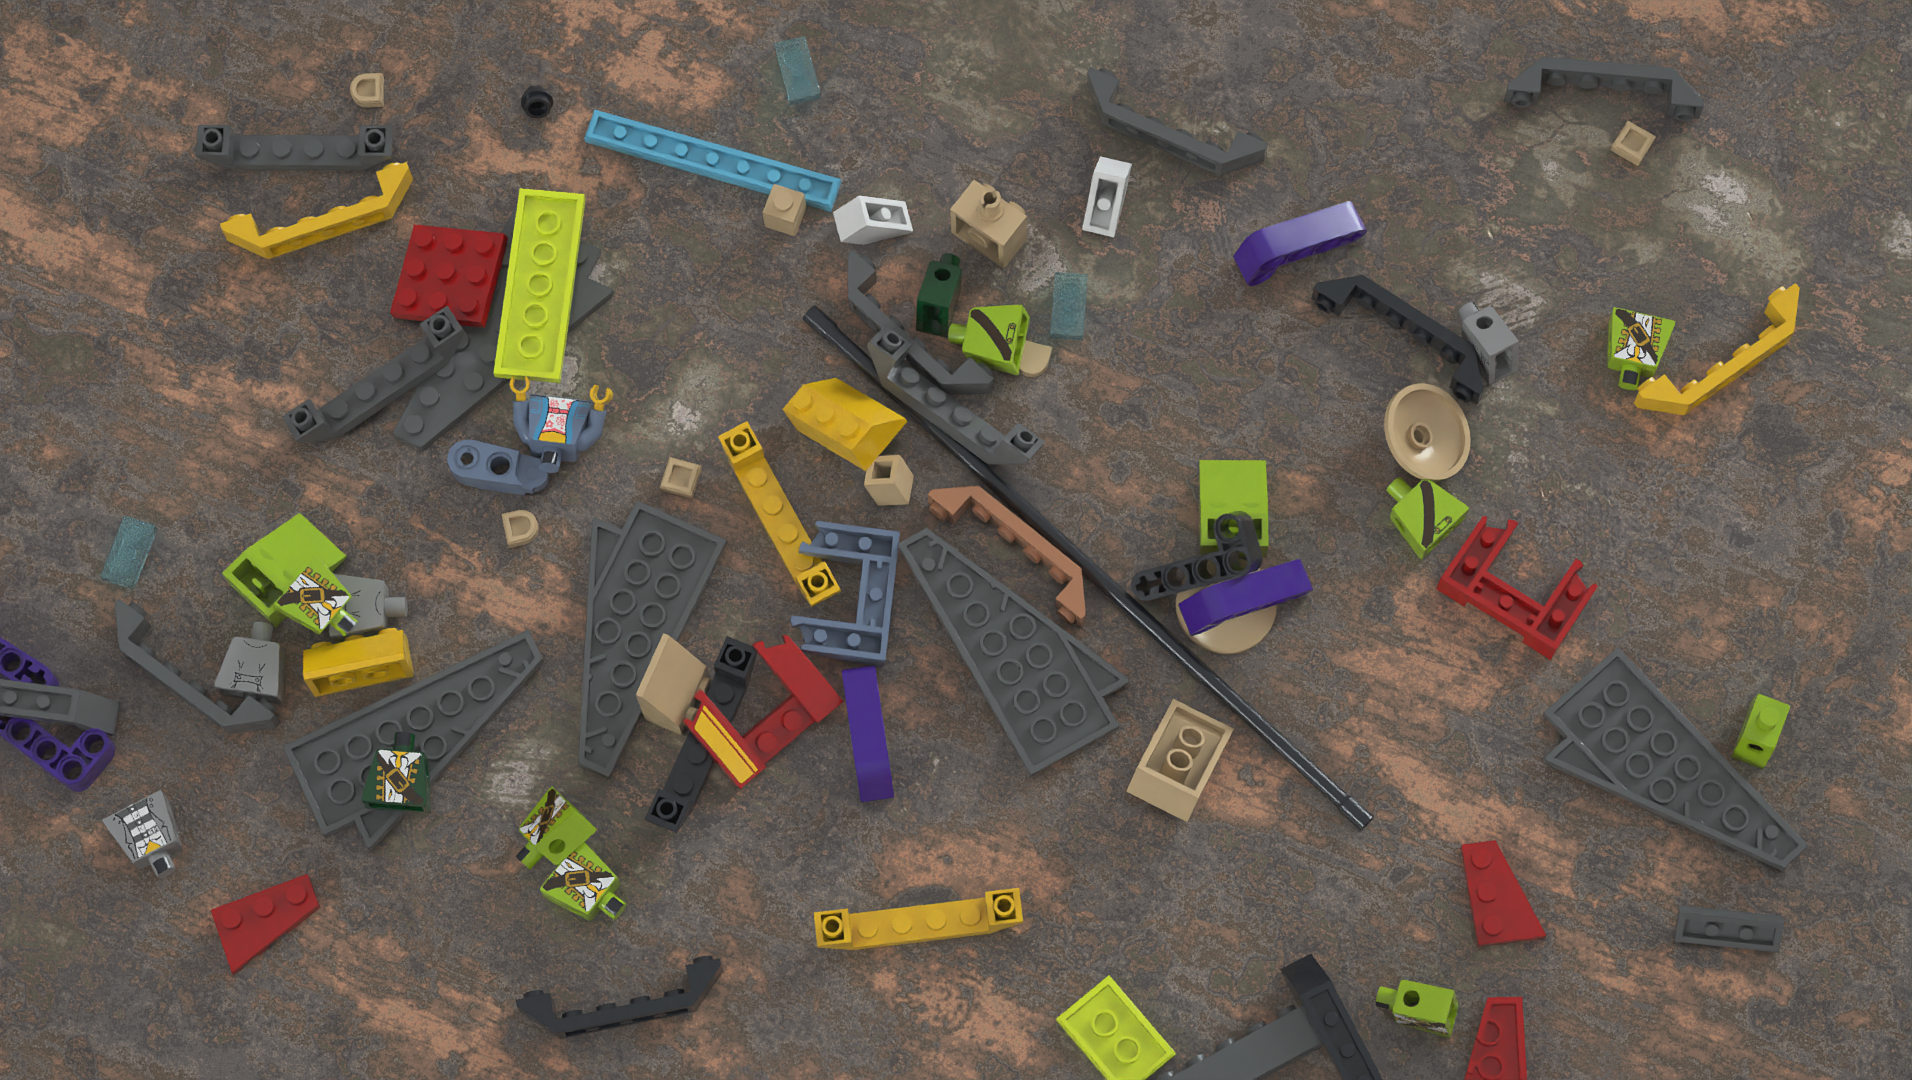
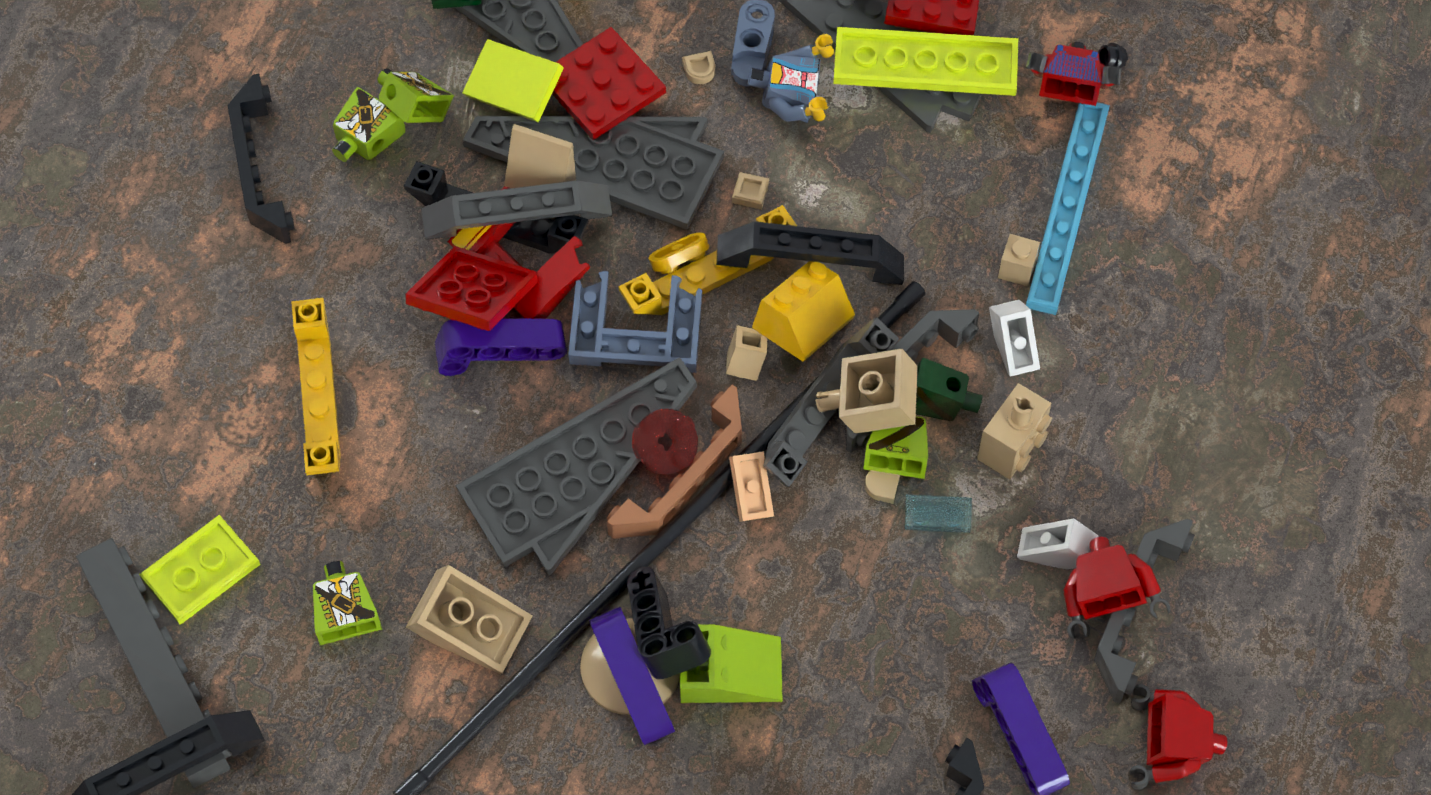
camera: 85 degrees right, 10 degrees down
clear light blue plate [774,36,821,106] -> none
none -> torso [313,561,382,645]
none -> red plate [405,246,538,331]
none -> dark grey slope [421,180,612,240]
none -> neon yellow tile [462,39,564,123]
none -> red plate [552,27,666,140]
none -> clear red plate [632,409,698,475]
none -> yellow plate [649,232,710,274]
none -> black slope [716,221,904,285]
none -> light nougat plate [729,451,774,522]
none -> tan brick [816,349,918,433]
none -> red torso [1025,42,1122,106]
none -> red torso [1063,537,1170,639]
none -> red torso [1129,684,1228,790]

